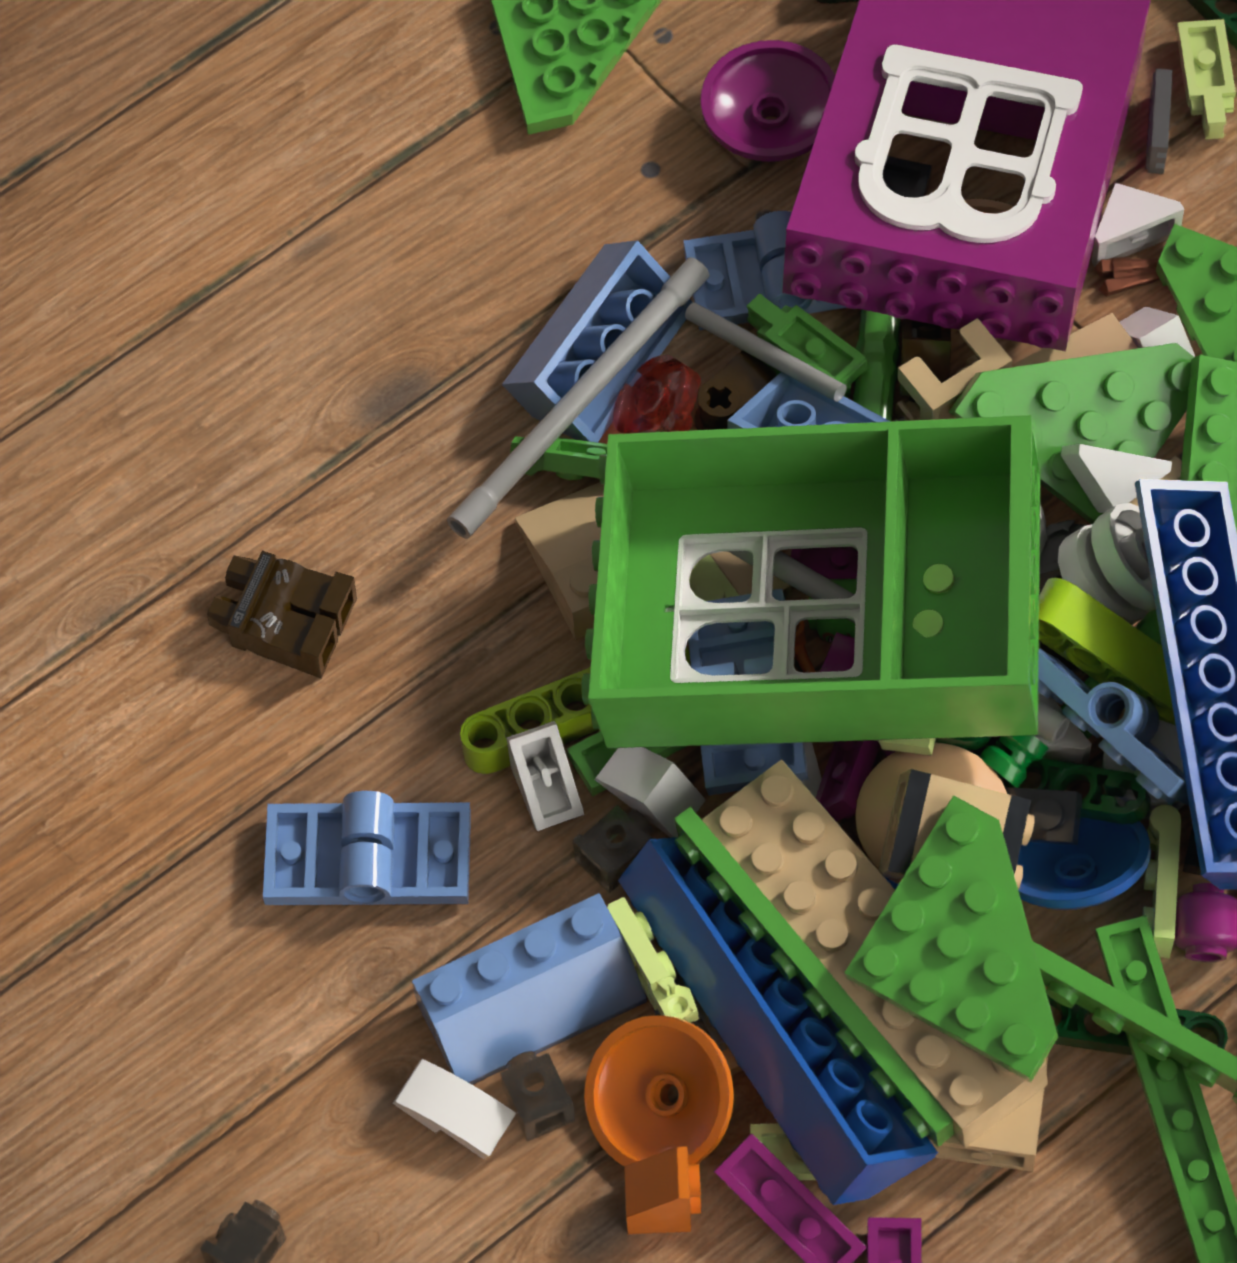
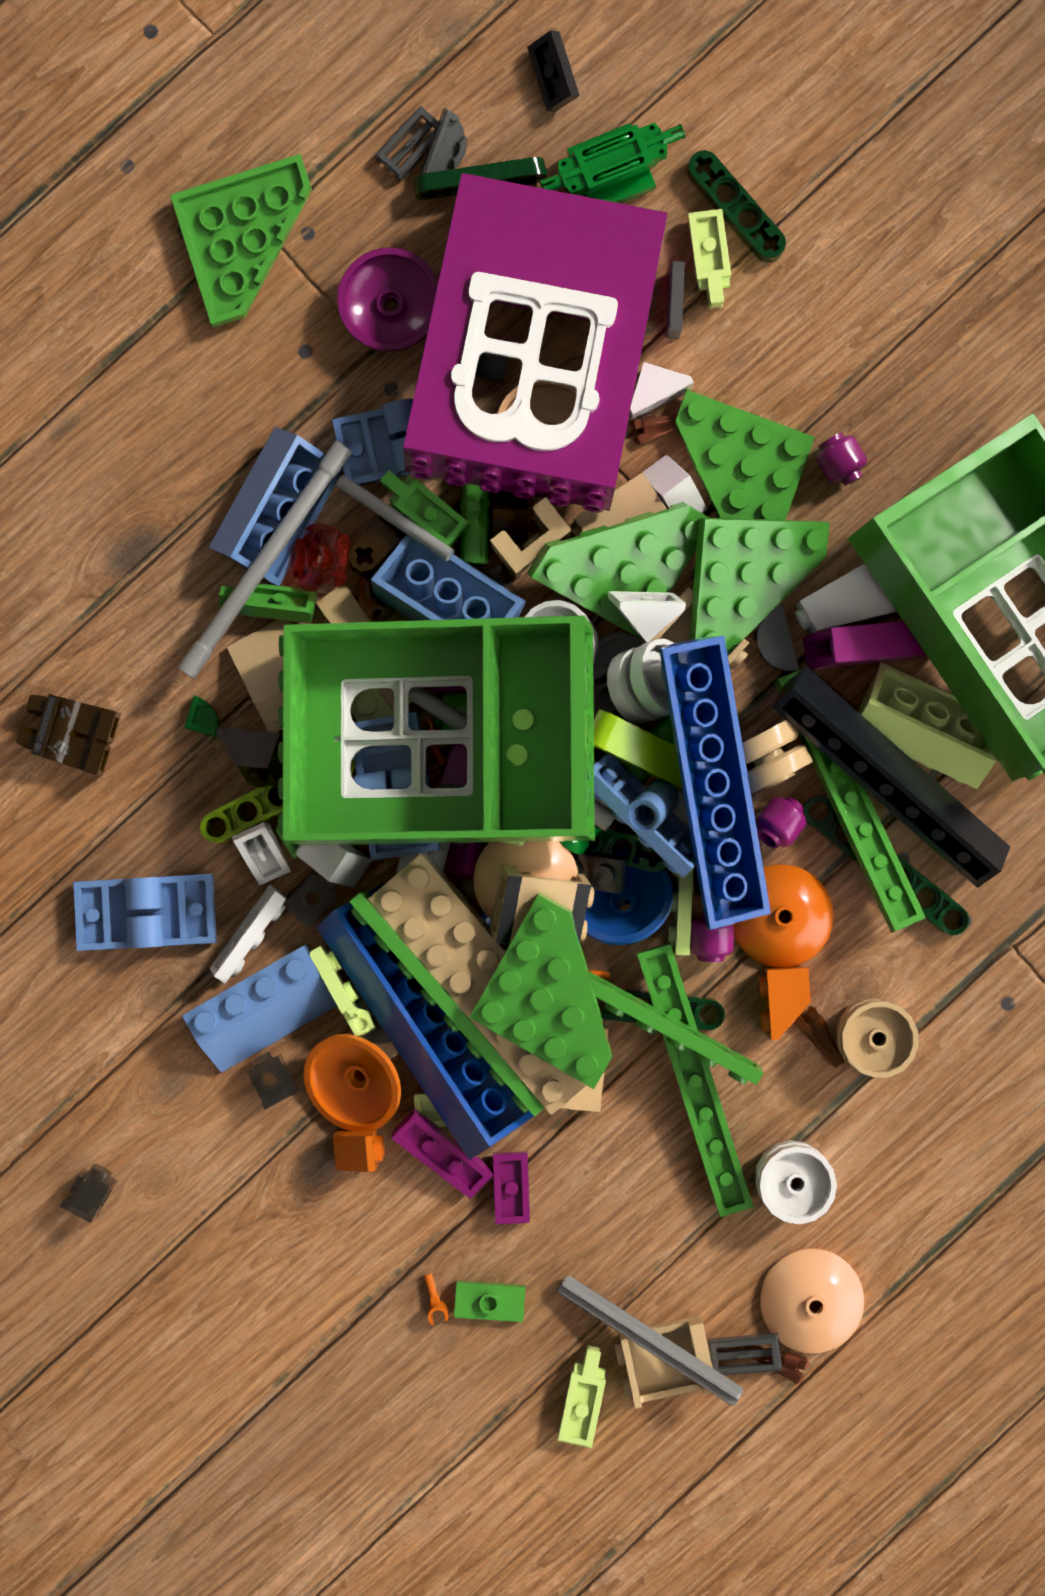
camera: 10 degrees left, 25 degrees up
white slope [393,1059,516,1159] -> none
none -> green tile [184,695,220,738]
none -> white plate [210,884,286,983]
none -> dark brown slope [216,727,283,787]

